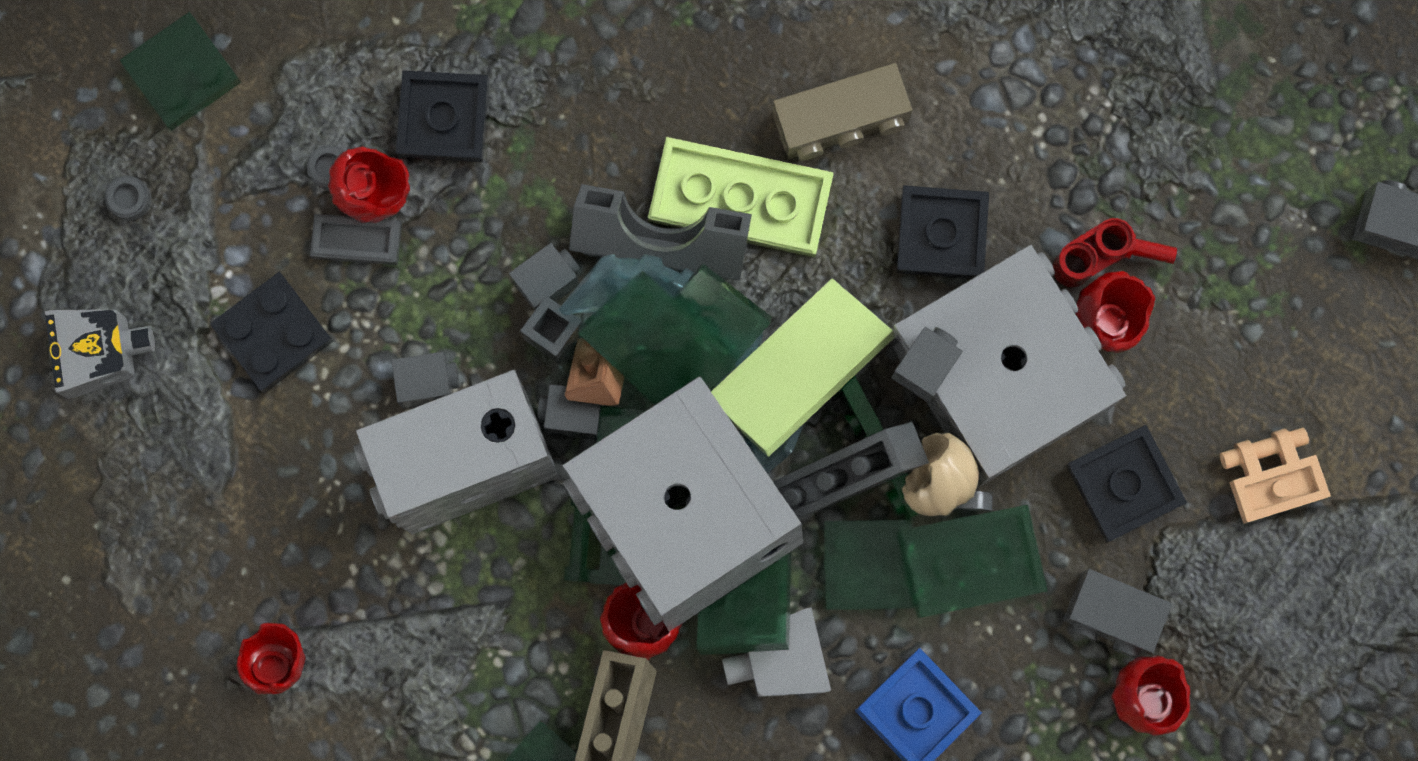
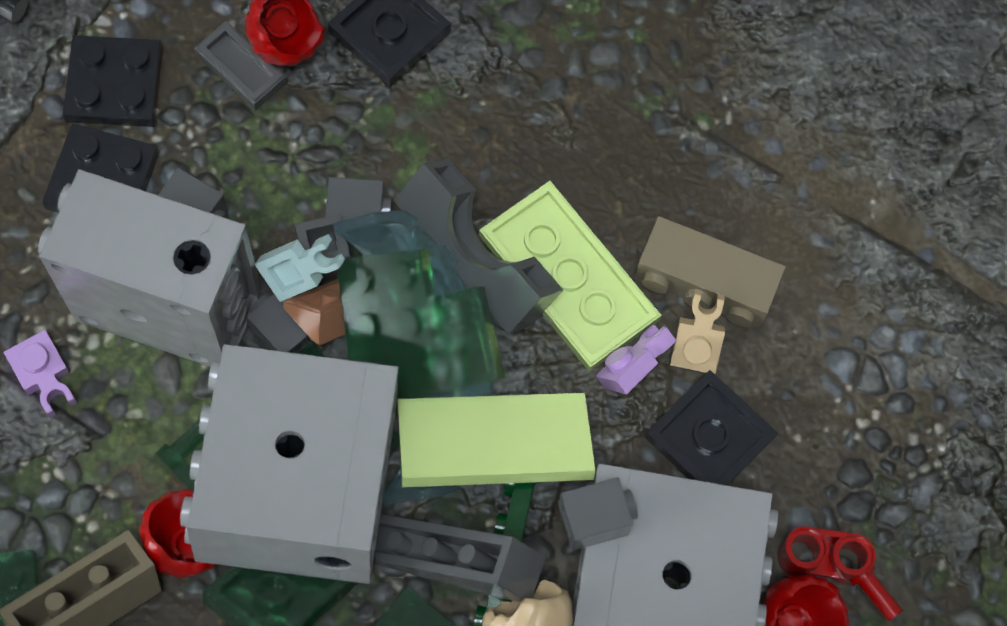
camera: 35 degrees right, 10 degrees down
none -> lavender plate [4,330,77,418]
none -> black plate [42,123,159,213]
none -> light aqua plate [255,234,345,302]
none -> lavender plate [595,325,677,395]
none -> tan plate [670,289,725,374]

